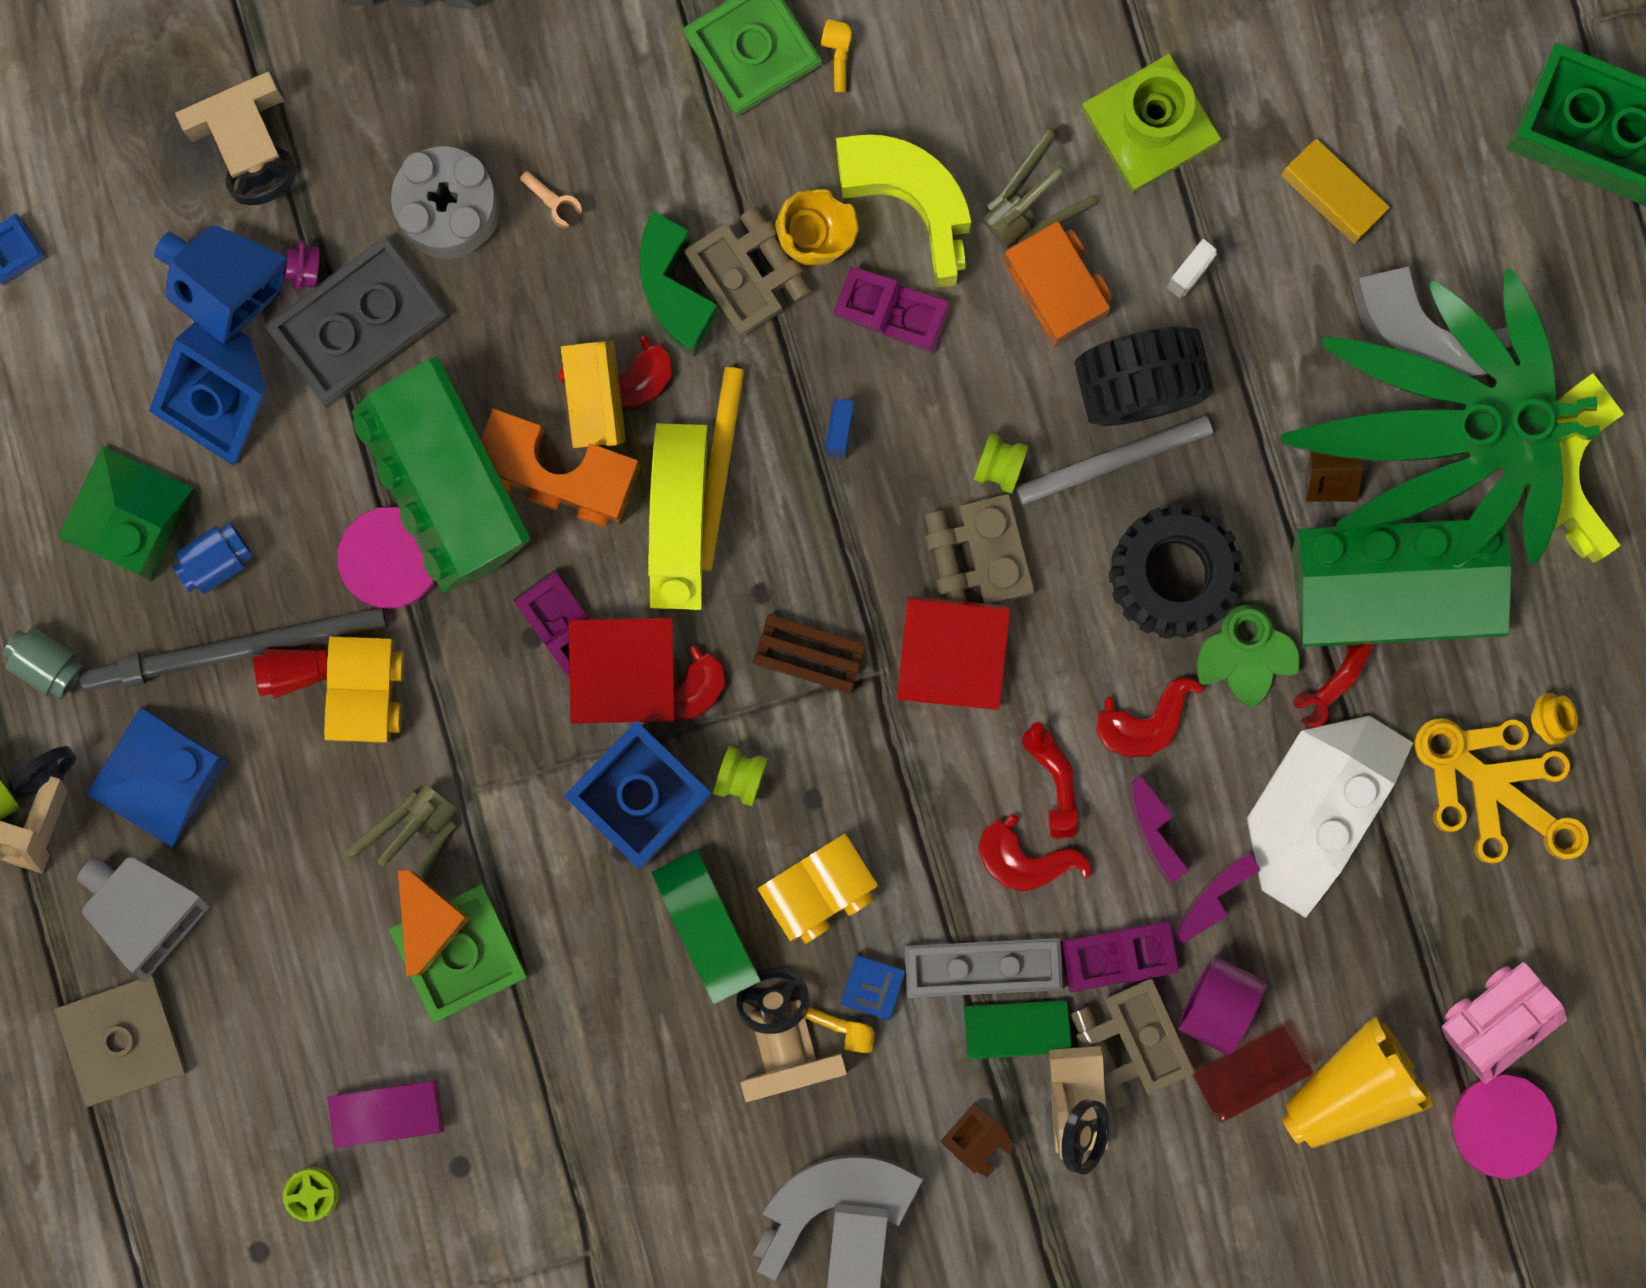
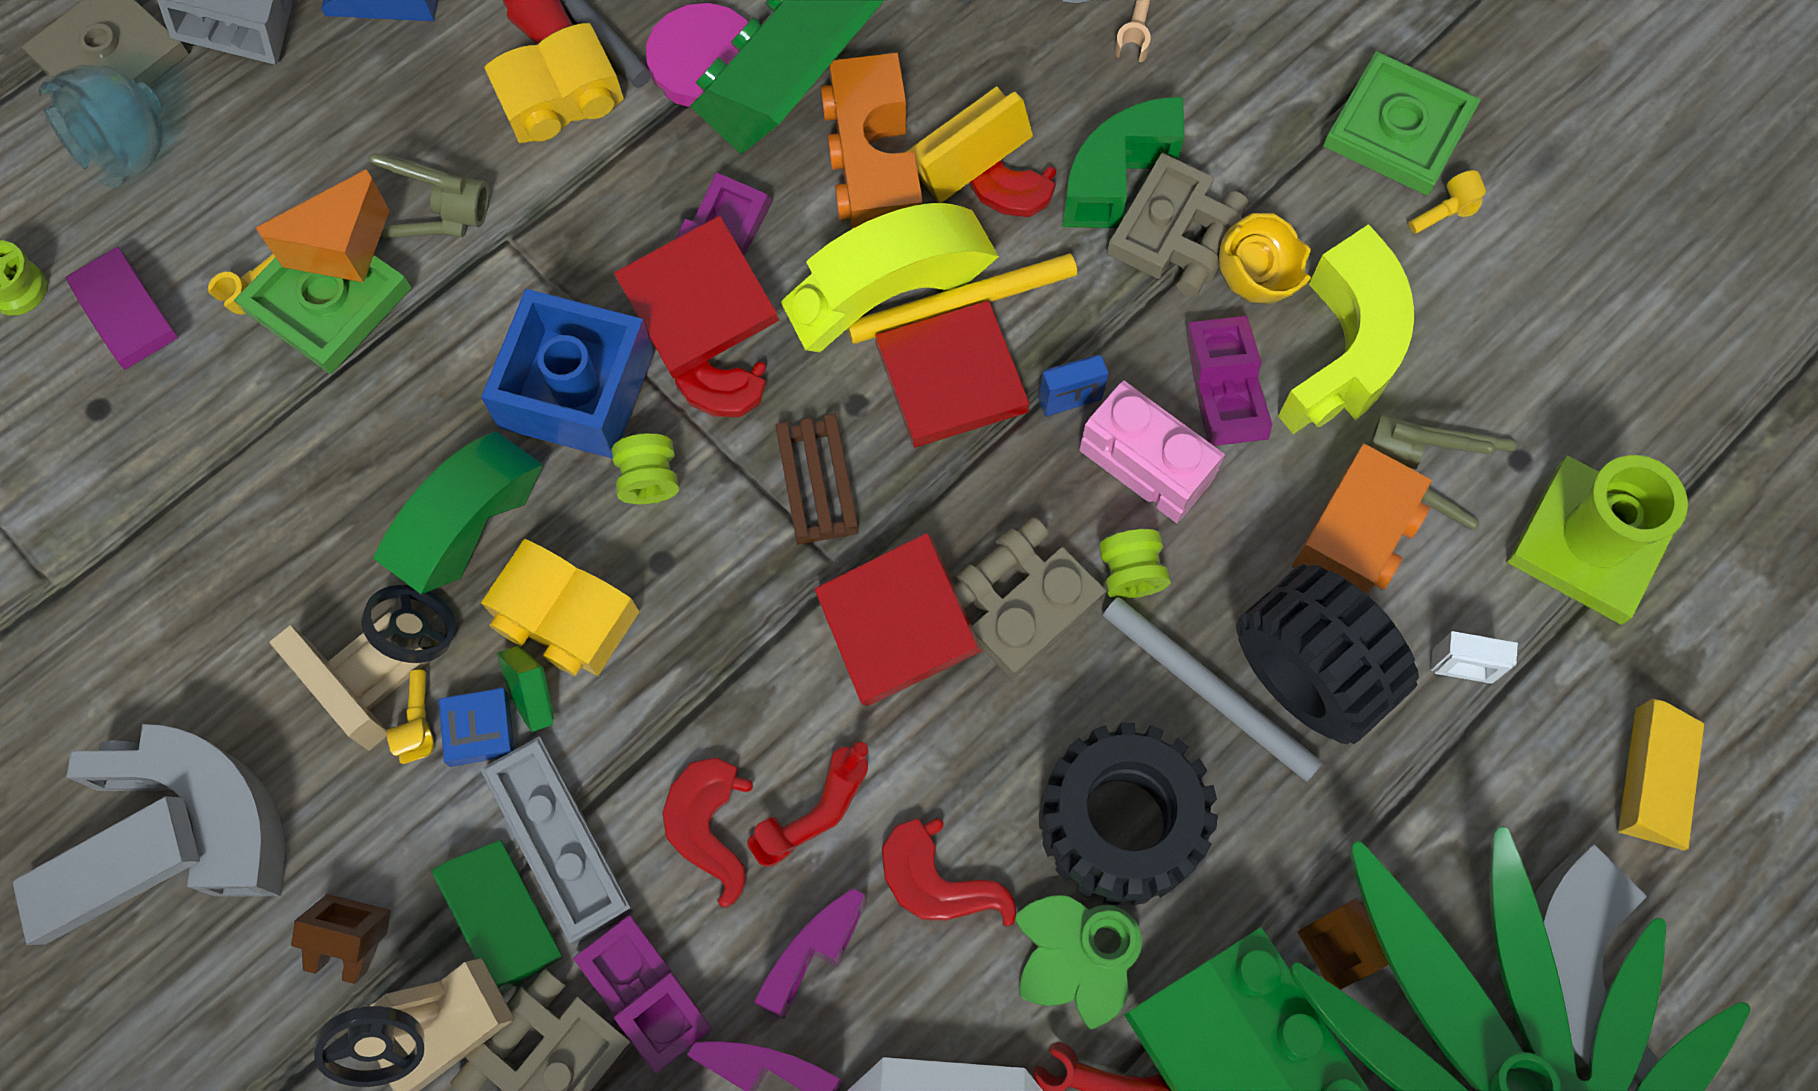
camera: 60 degrees right, 15 degrees down
none -> clear light blue cylinder [39,65,162,188]
none -> yellow hand [208,254,275,314]
none -> green tile [497,646,555,732]
none -> red tile [875,300,1030,448]
none -> bright pink brick [1079,381,1225,523]

